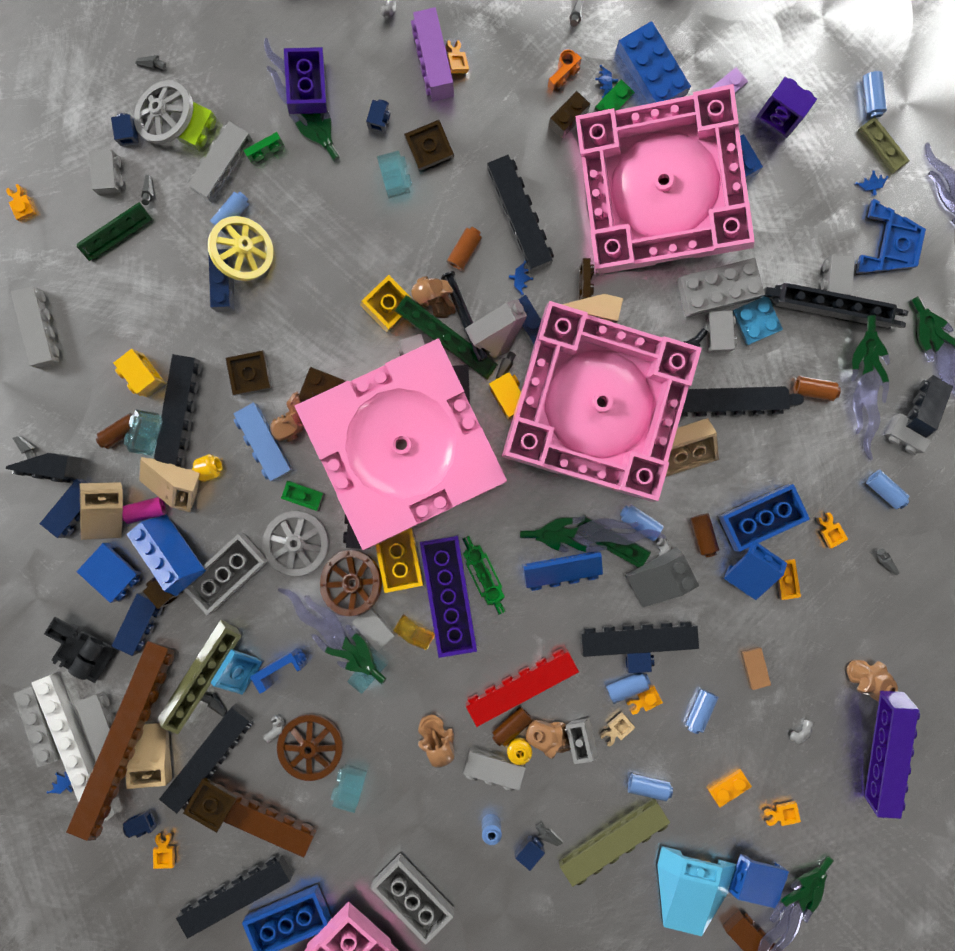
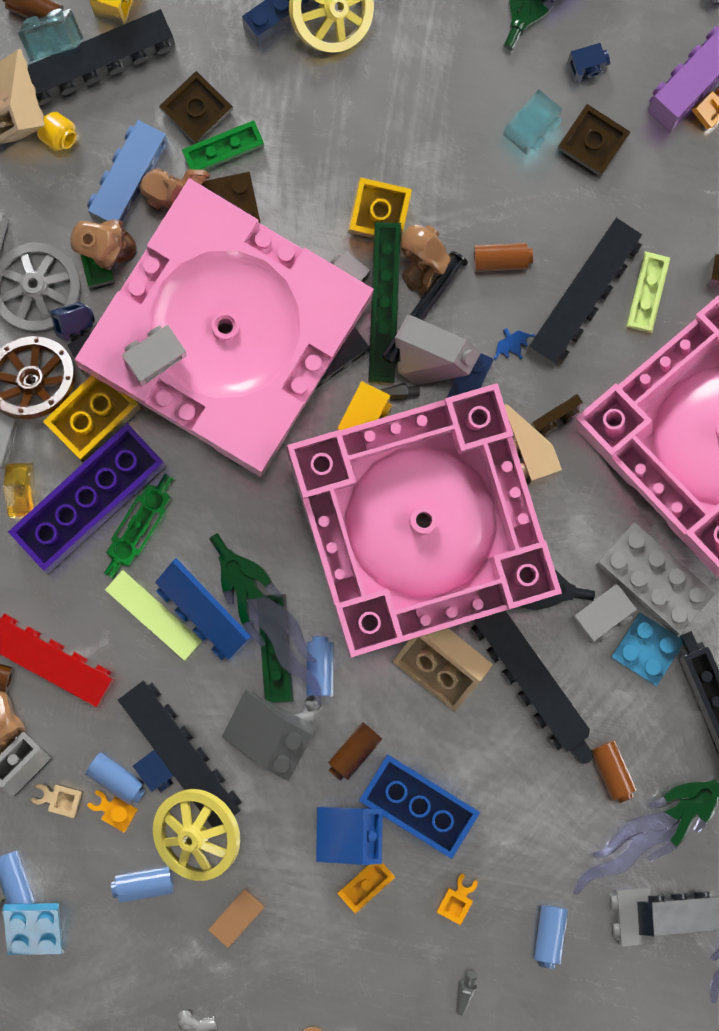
camera: 55 degrees right, 5 degrees down
light orange plate [708,769,752,808] -> none
none -> dark azure plate [3,903,63,955]
none -> dark blue brick [50,302,95,341]
none -> medium nougat head [70,219,136,271]
none -> yellowish green tile [105,570,203,661]
none -> light grey brick [122,325,187,386]
none -> light yellow wheel [153,789,240,881]
none -> green plate [182,120,265,170]
none -> yellowish green tile [626,251,670,334]

